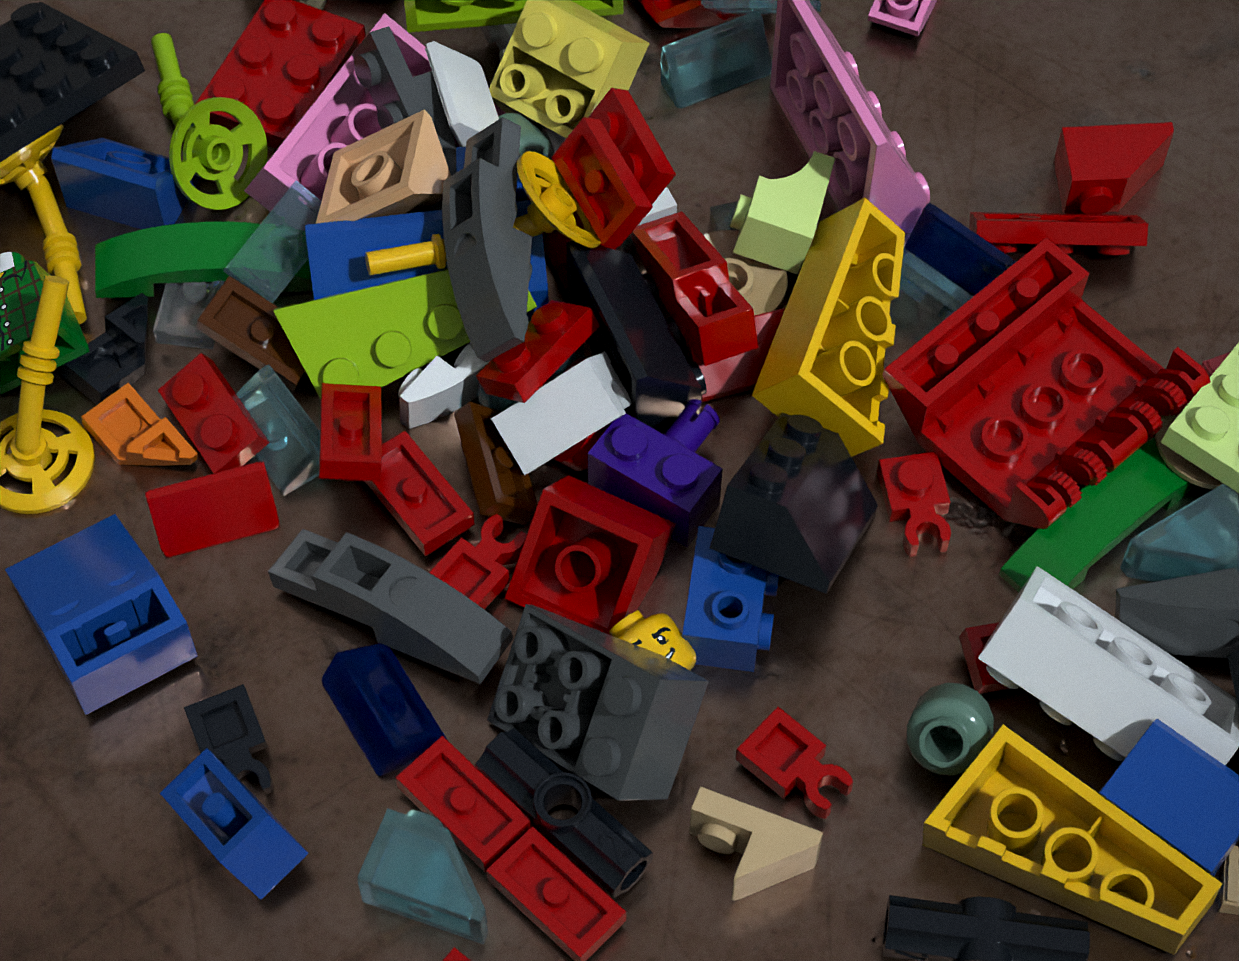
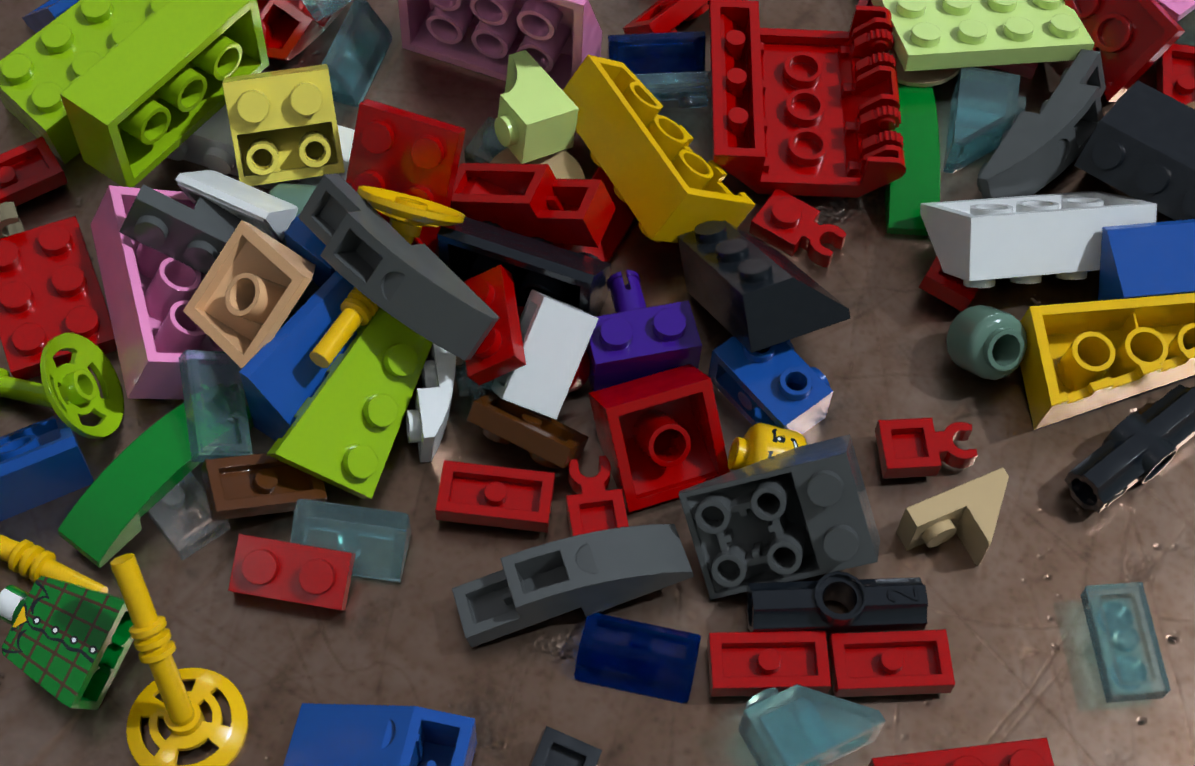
camera: 50 degrees left, 0 degrees up
black slope [61,293,148,405] -> none
orange slope [81,382,198,466] -> none
red slope [145,461,280,557] -> none
red plate [319,383,382,481] -> none
red plate [551,117,653,246] -> none

